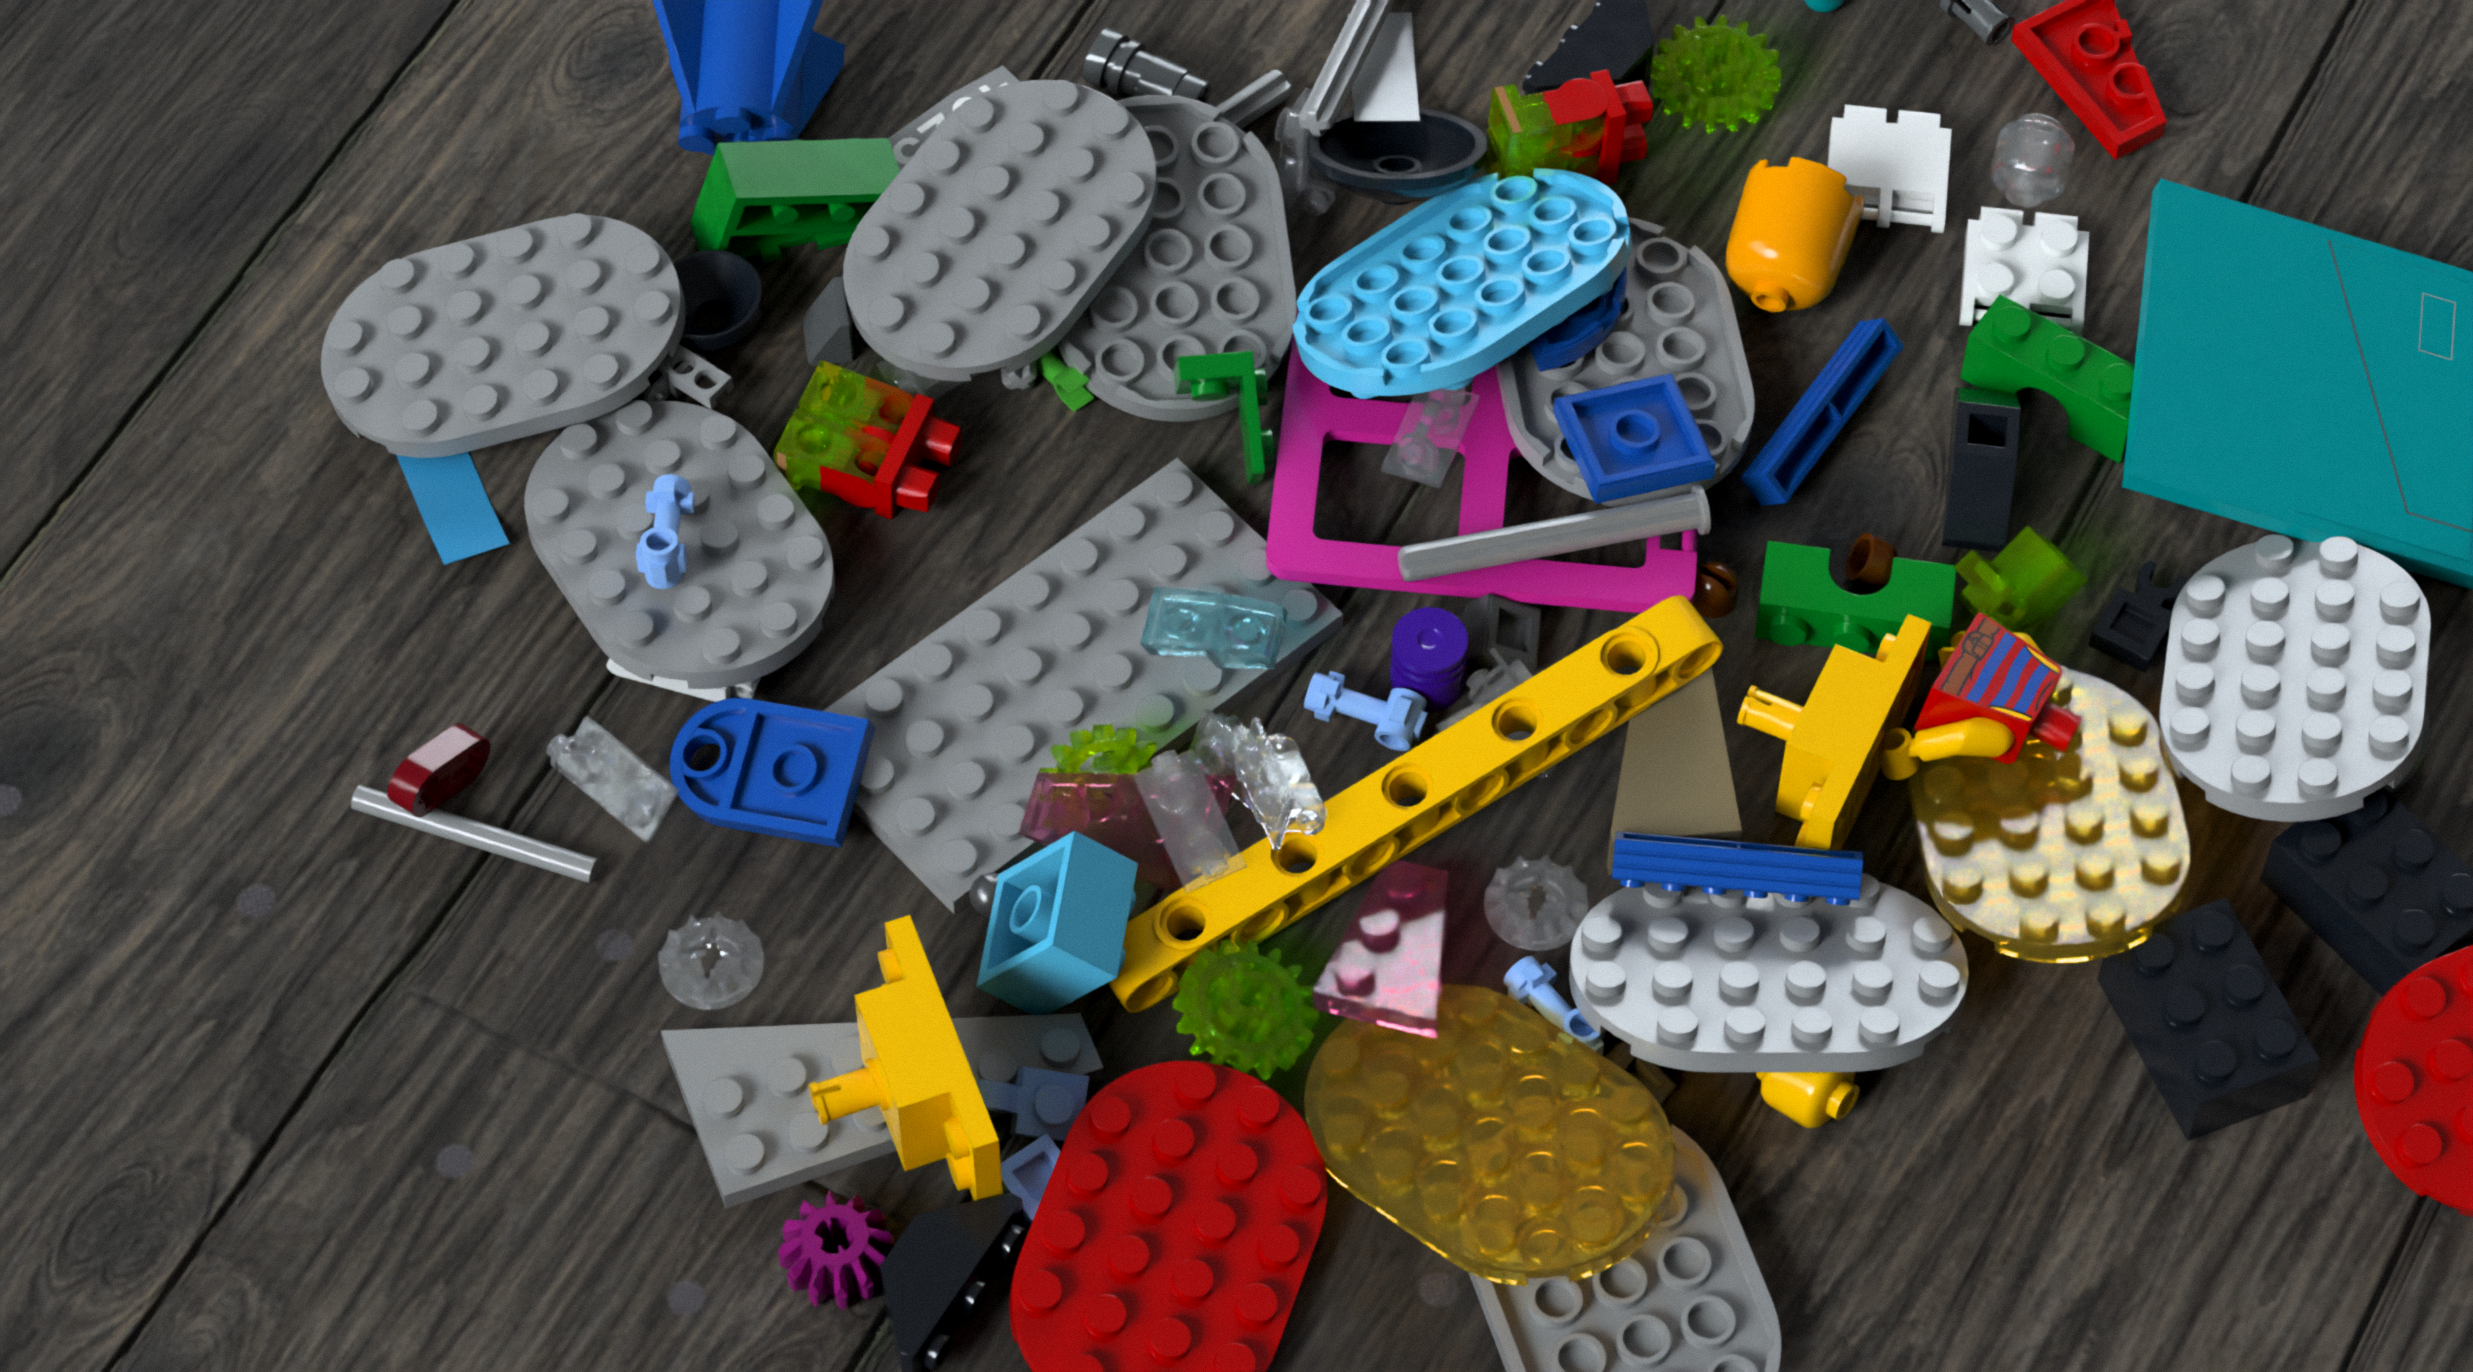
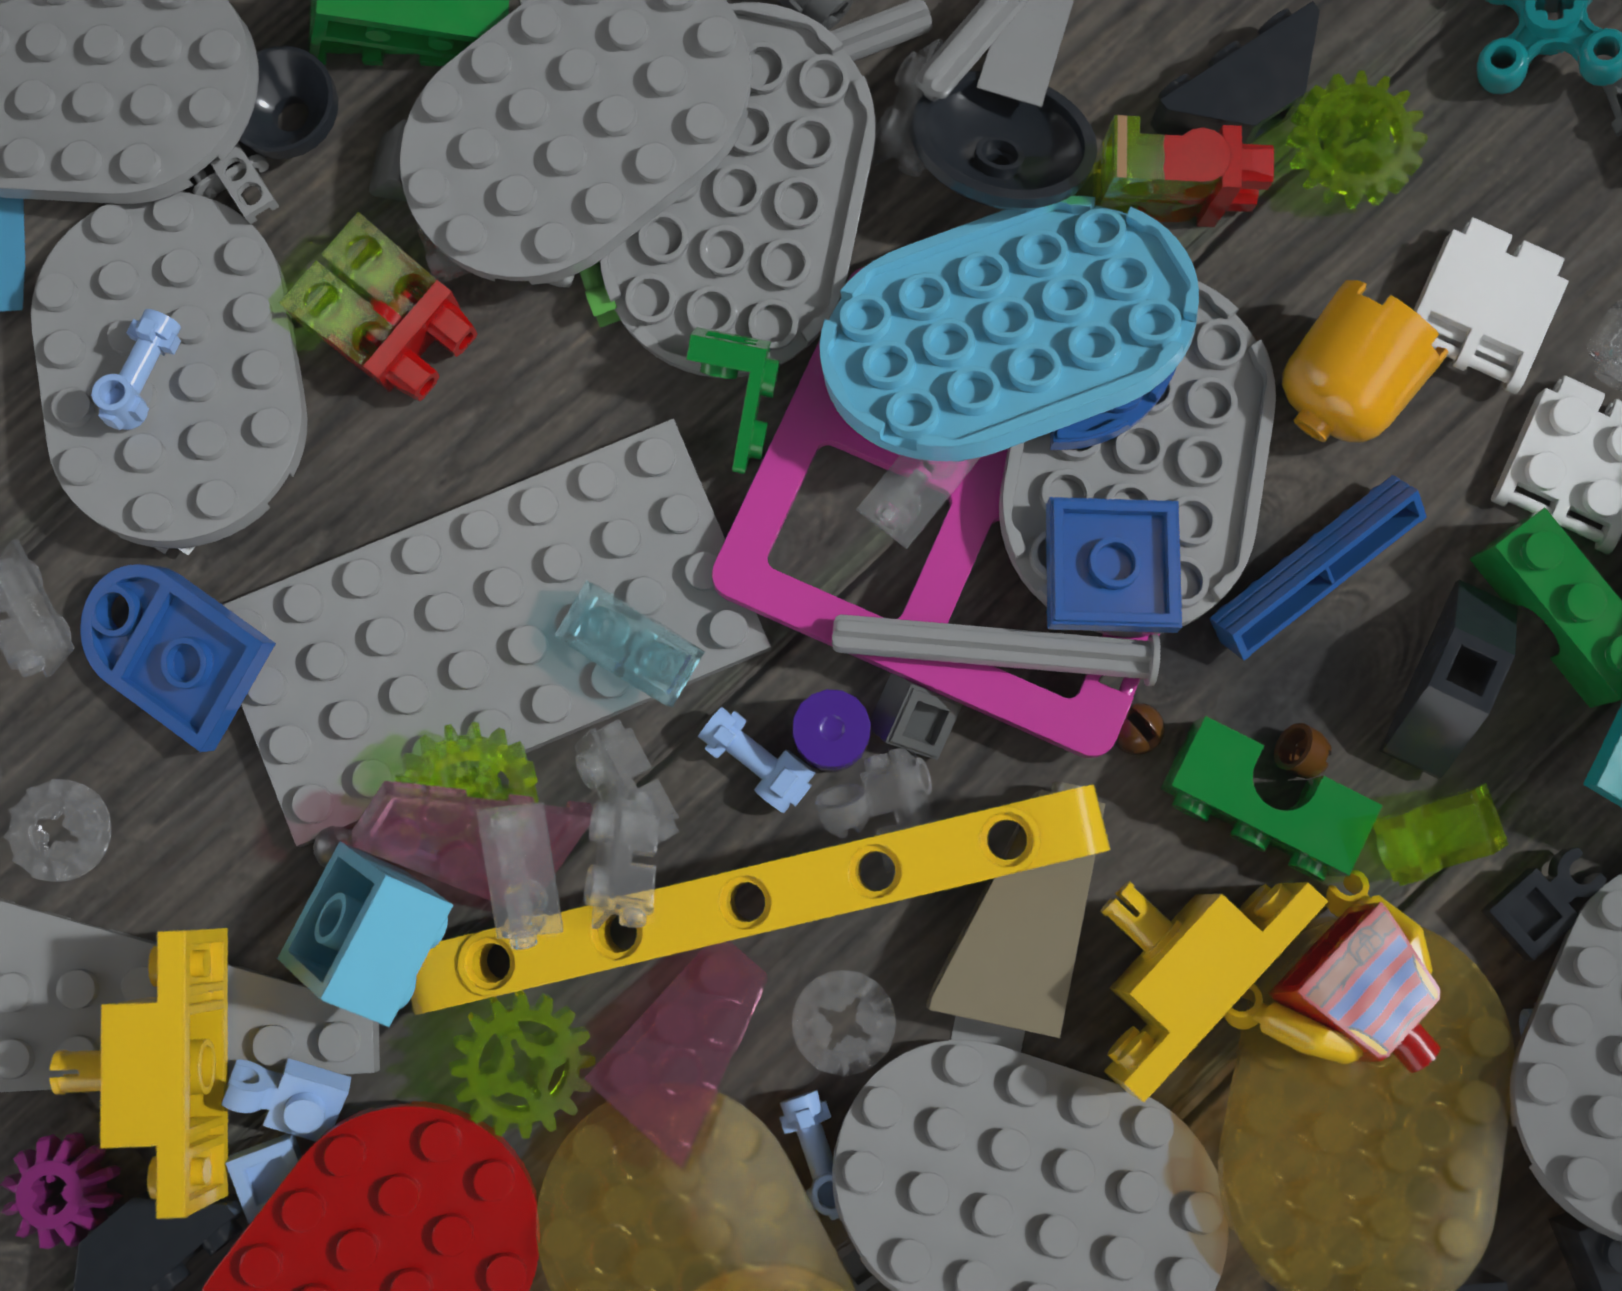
camera: 20 degrees right, 25 degrees up
blue piece [1612,831,1863,905] -> none

